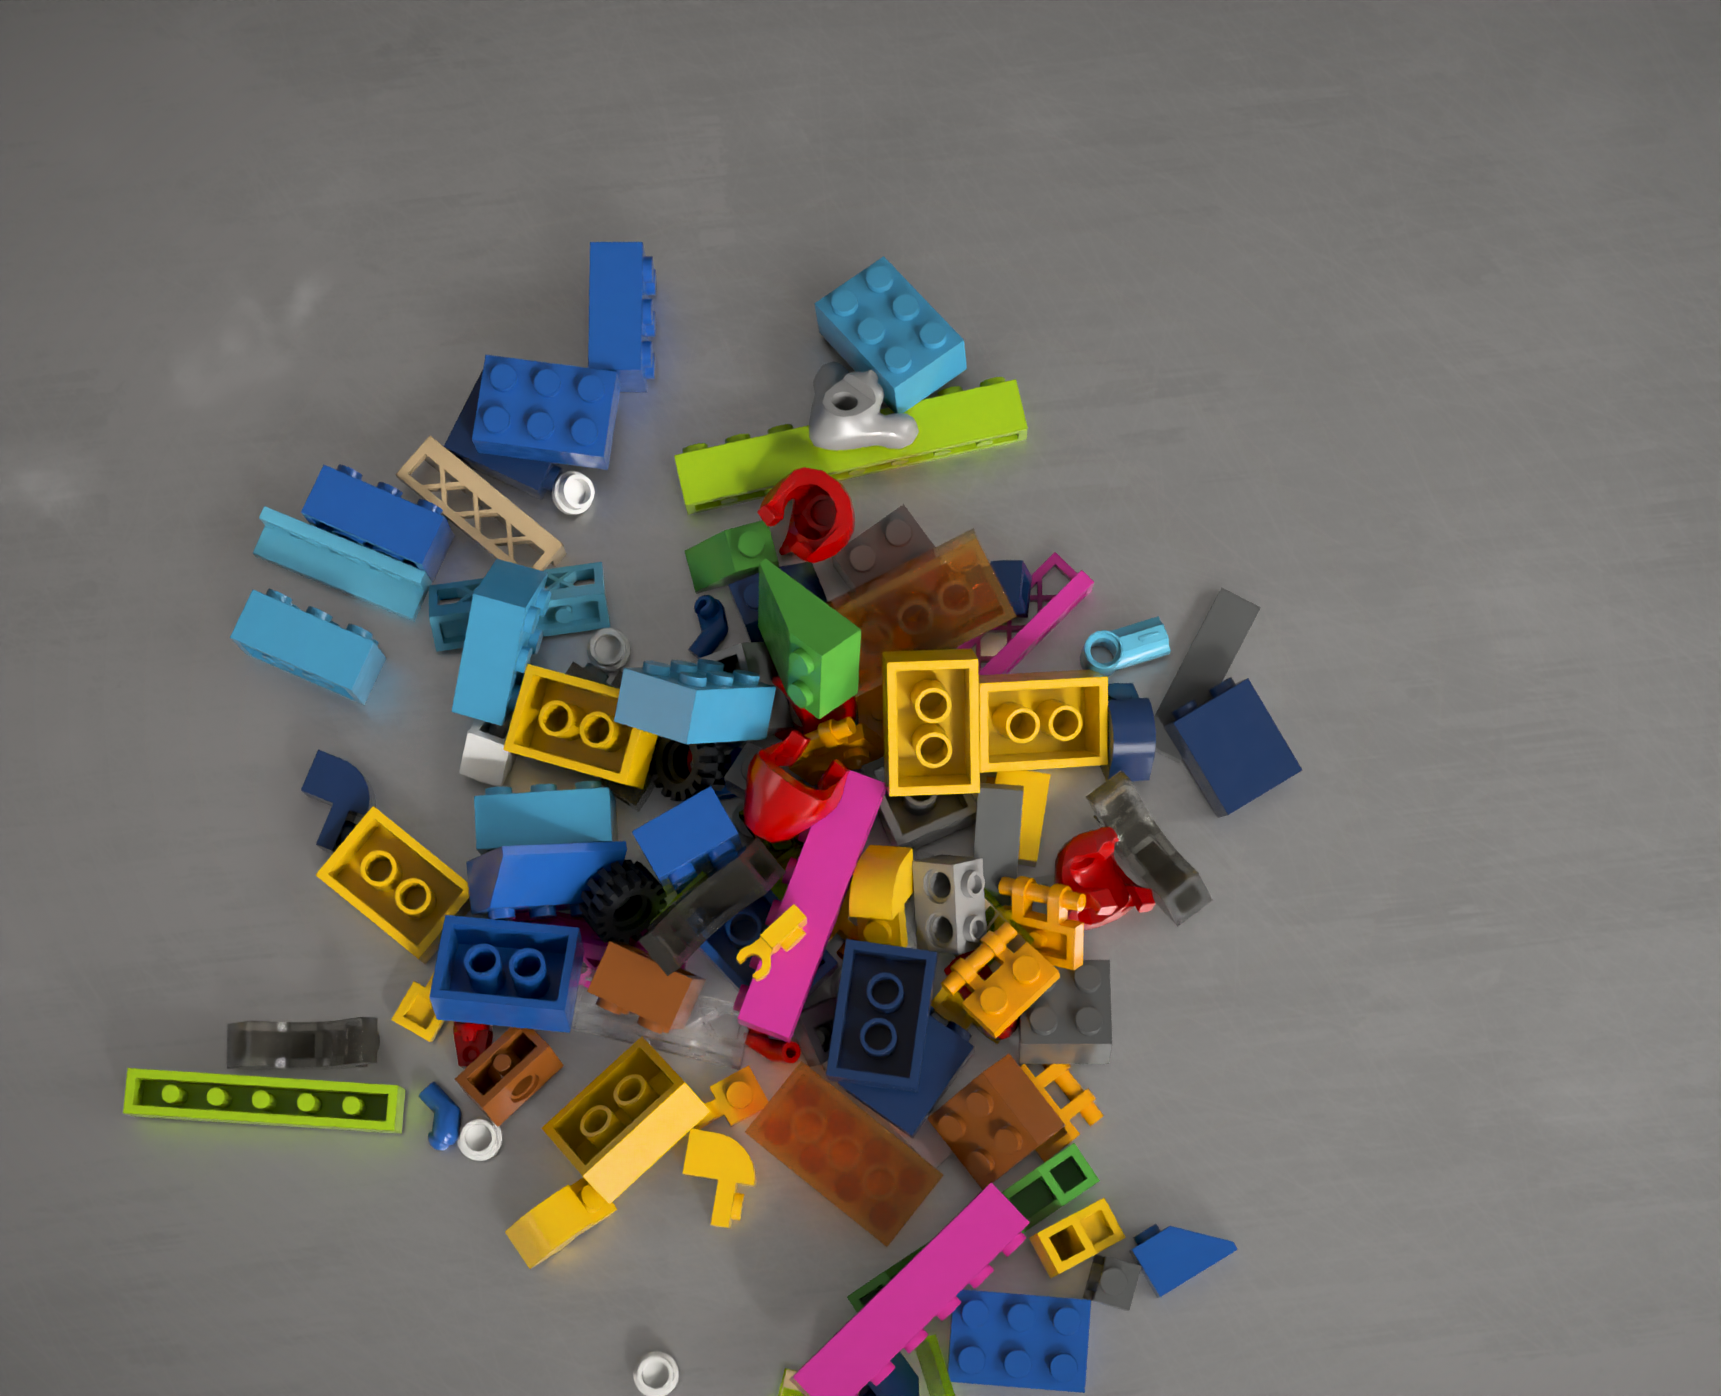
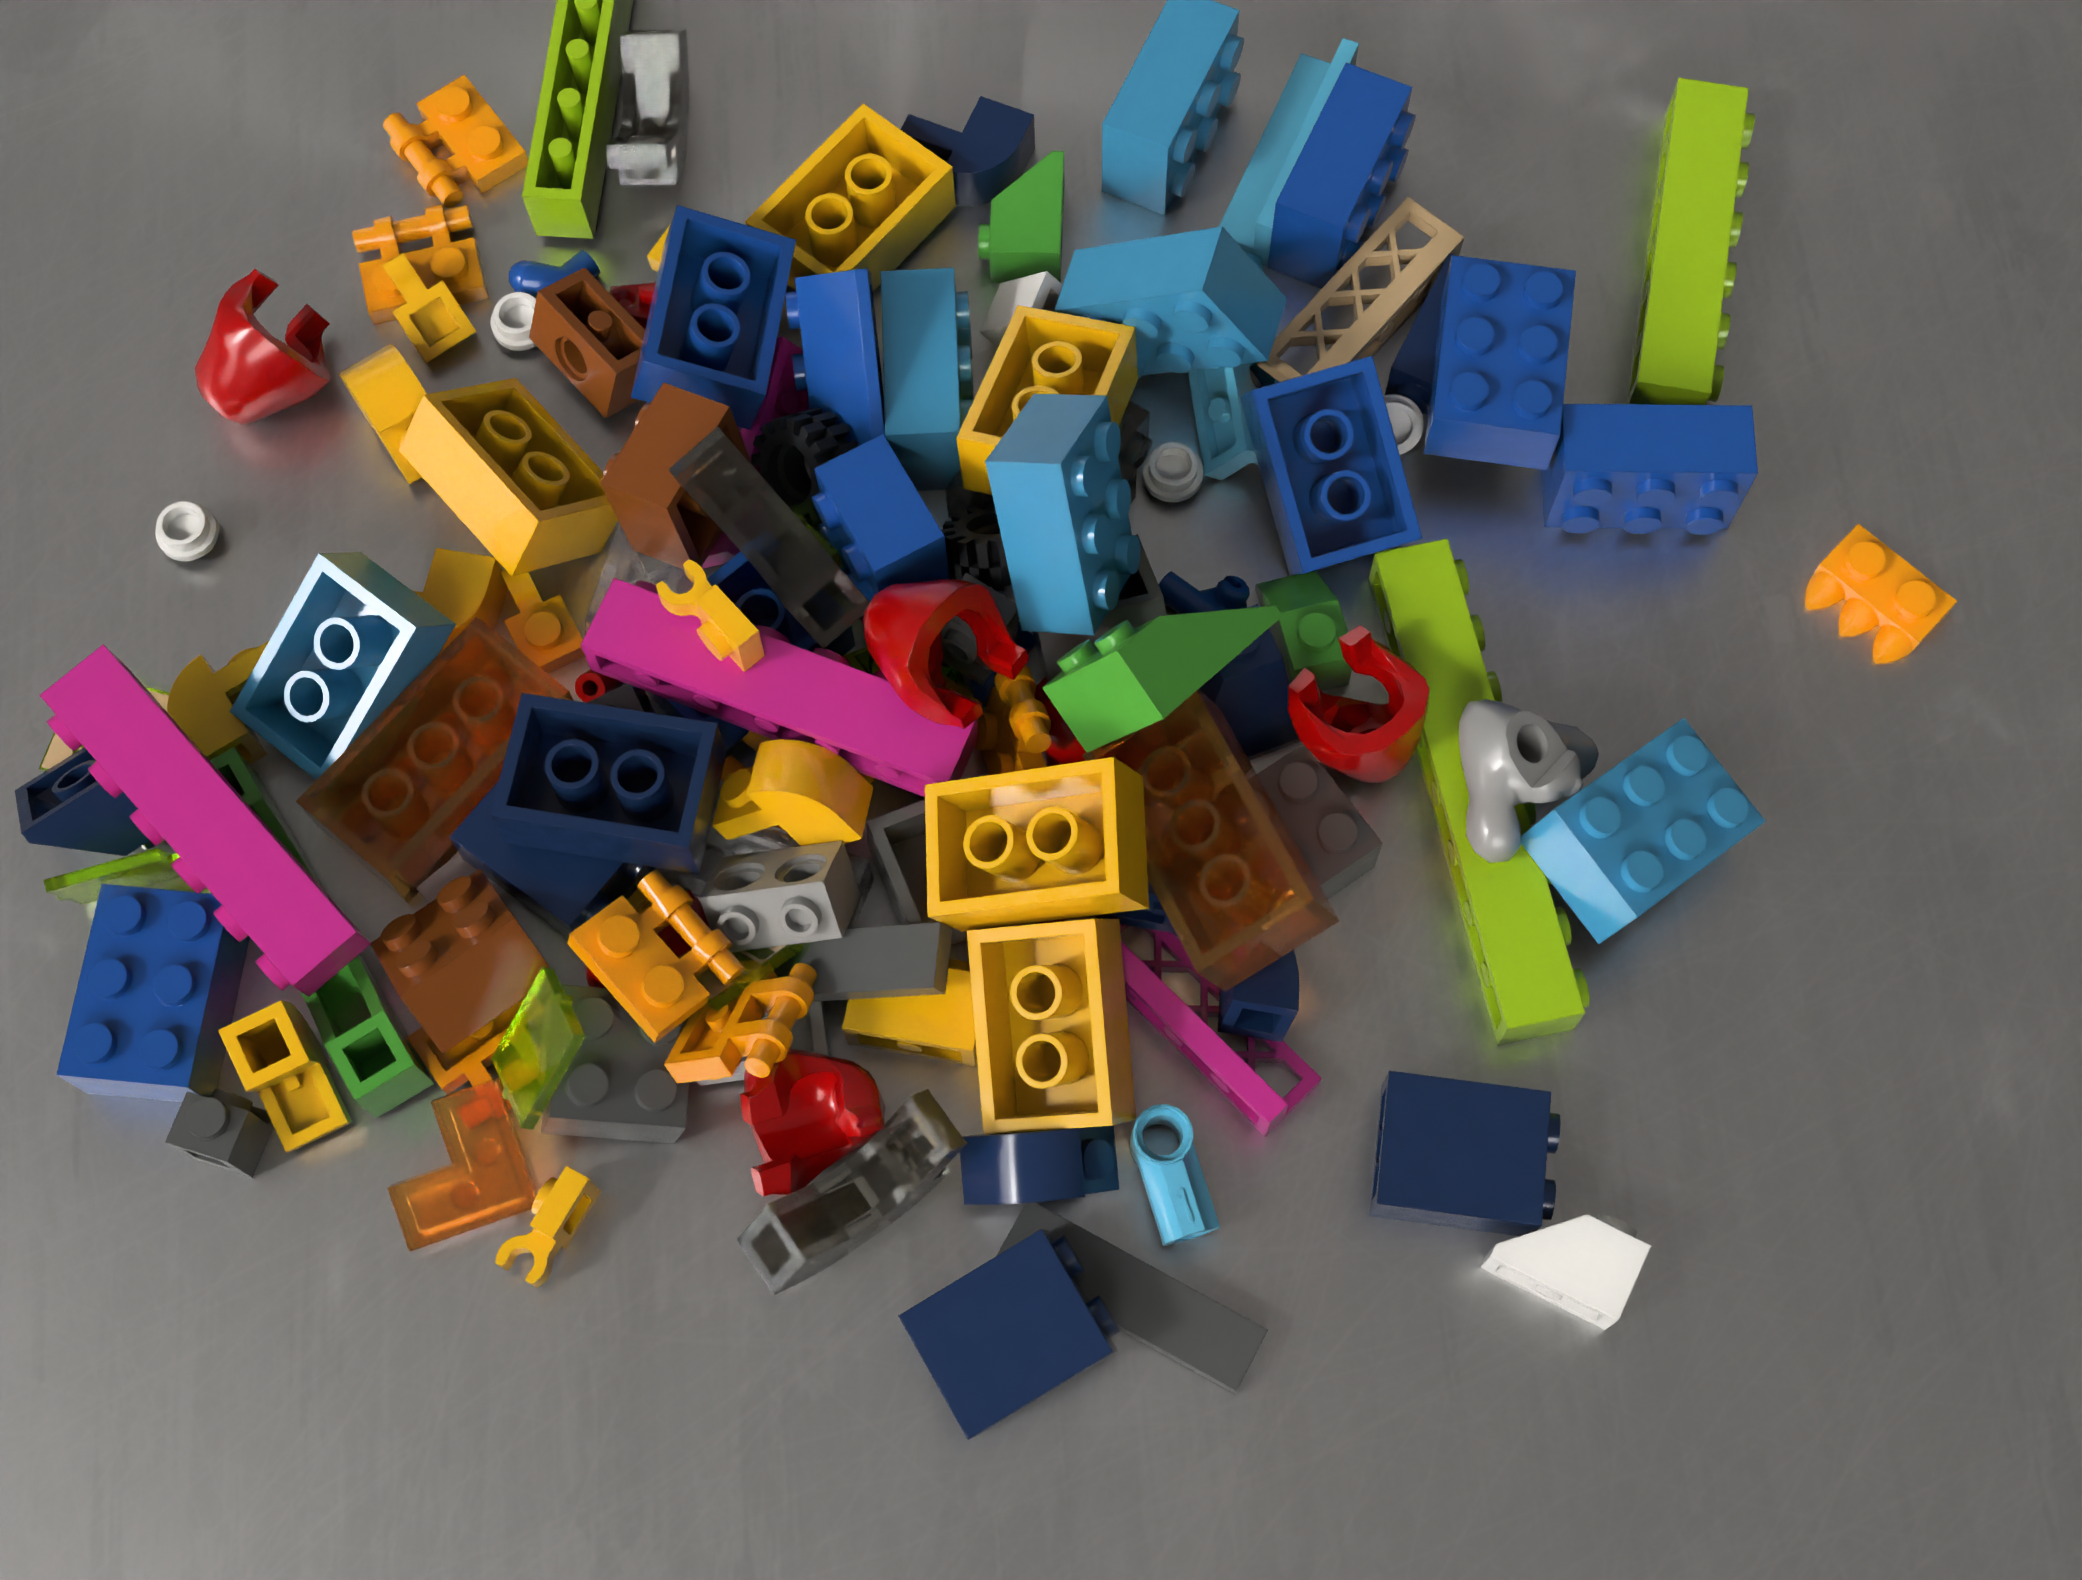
camera: 90 degrees right, 10 degrees down
blue slope [1129,1224,1238,1298] -> none
none -> yellow brick [167,641,269,765]
none -> red piece [194,269,331,425]
none -> dark azure brick [230,552,456,786]
none -> light orange plate [352,204,489,325]
none -> yellow plate [382,253,477,363]
none -> light orange plate [383,74,528,208]
none -> clear orange tile [387,1077,538,1252]
none -> clear neon green piece [491,967,586,1130]
none -> yellow plate [495,1165,601,1288]
none -> bright green slope [978,151,1065,283]
none -> blue brick [1240,356,1423,575]
none -> dark blue brick [1369,1071,1561,1236]
none -> white slope [1480,1214,1651,1330]
none -> lime brick [1626,77,1755,405]
none -> light orange plate [1805,524,1957,664]

